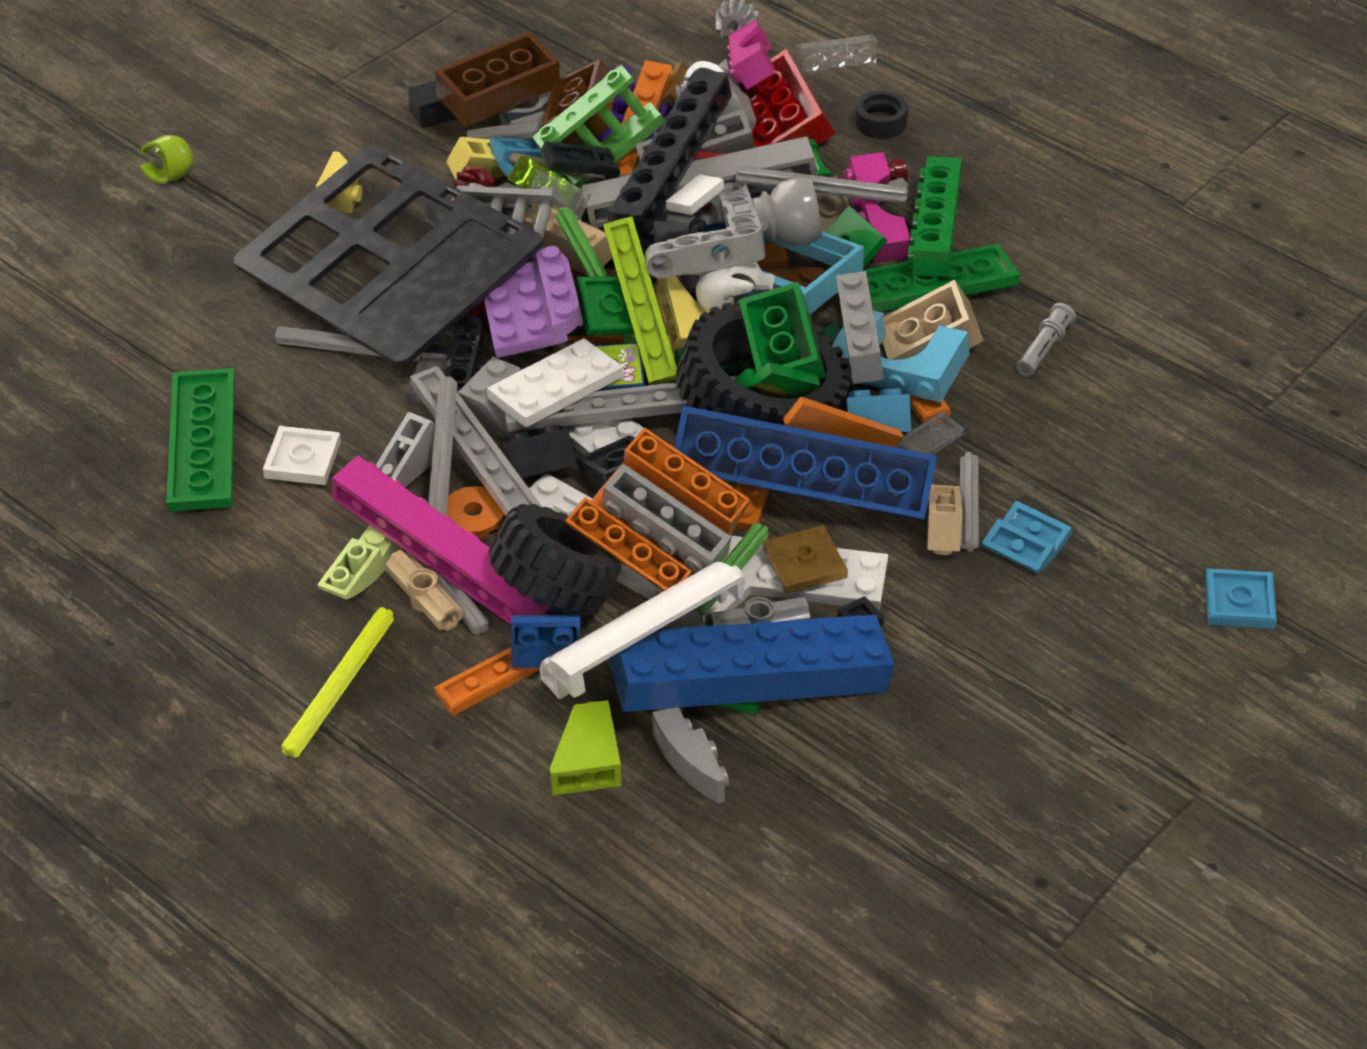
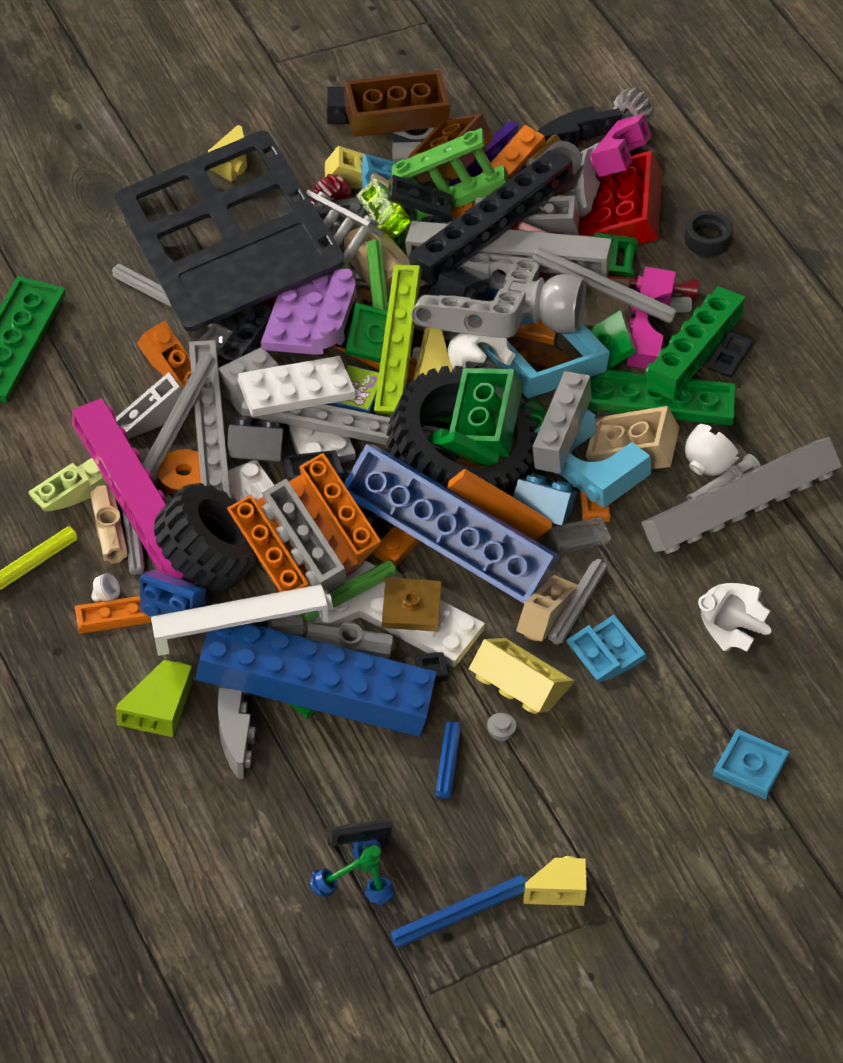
camera: 20 degrees right, 5 degrees up
lime helmet [139,135,194,184] -> none
white plate [263,426,341,485] -> none
light grey axle [465,120,542,139] -> none
clear tile [529,170,592,220] -> none
white tile [666,174,725,215] -> none
clear plate [795,34,877,73] -> none
none -> white tile [91,573,120,602]
none -> orange slope [137,321,191,388]
none -> plant [310,840,395,904]
none -> black slope [326,818,392,846]
none -> blue axle [391,875,527,947]
none -> blue axle [436,721,461,799]
none -> light yellow slope [469,638,575,714]
none -> light grey plate [487,713,516,741]
none -> light yellow slope [524,856,586,906]
none -> black slope [537,106,622,148]
none -> light grey brick [641,437,842,554]
none -> white cylinder [685,424,739,476]
none -> white piece [698,583,771,652]
none -> black slope [707,331,752,378]

